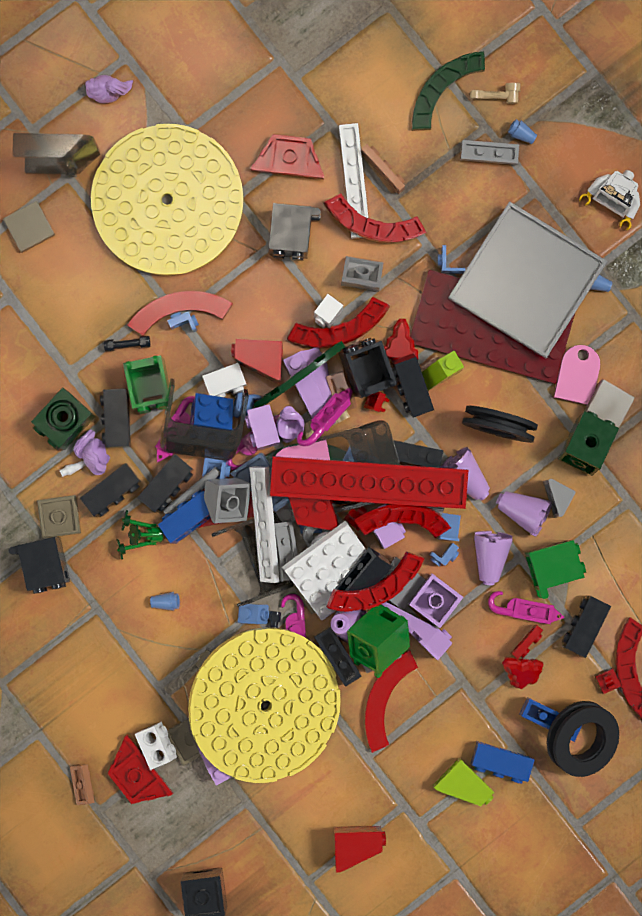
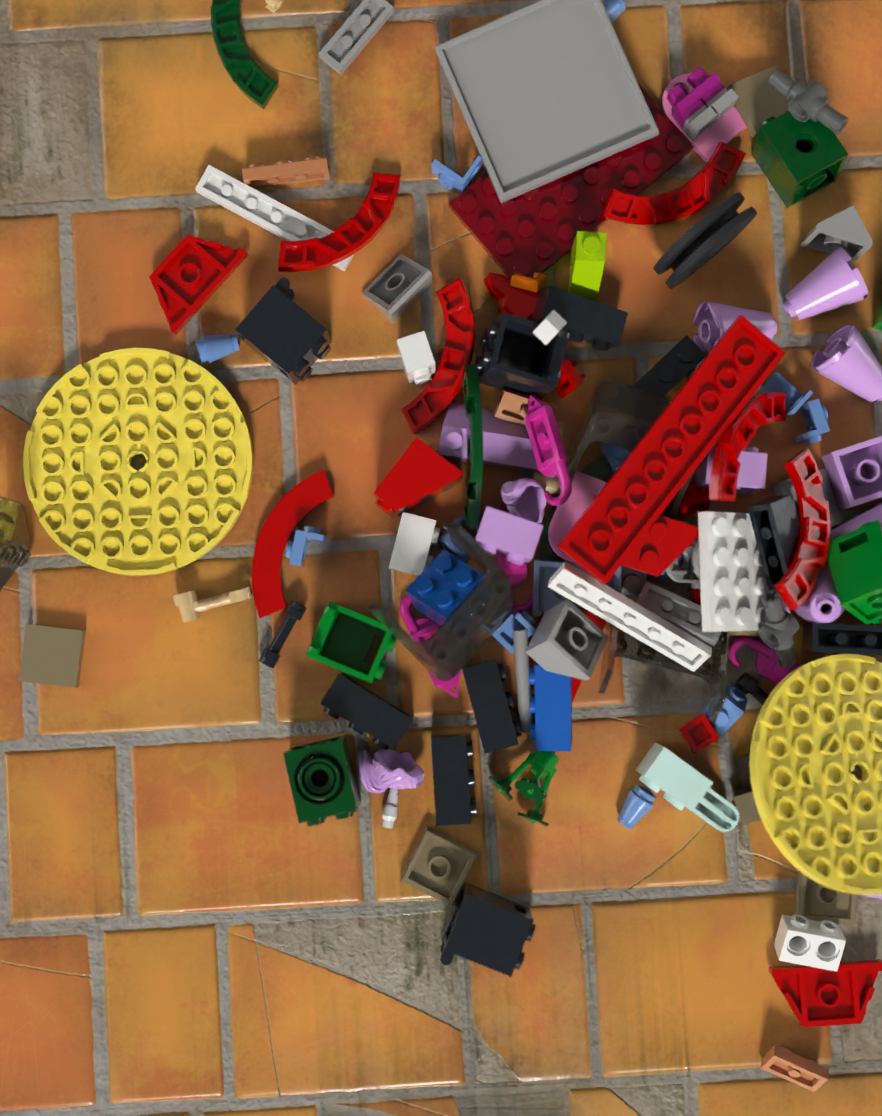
camera: 50 degrees left, 0 degrees up
none -> tan brick [173,587,252,622]
none -> medium blue cone [195,334,239,363]
none -> orange tile [510,272,548,292]
none -> white piece [533,310,567,345]
none -> red tile [600,142,746,225]
none -> light aqua brick [635,742,739,832]
none -> hips [666,66,739,141]
none -> red tile [677,713,719,754]
none -> dark grey pin [759,590,799,668]
none -> dark grey pin [768,68,849,135]

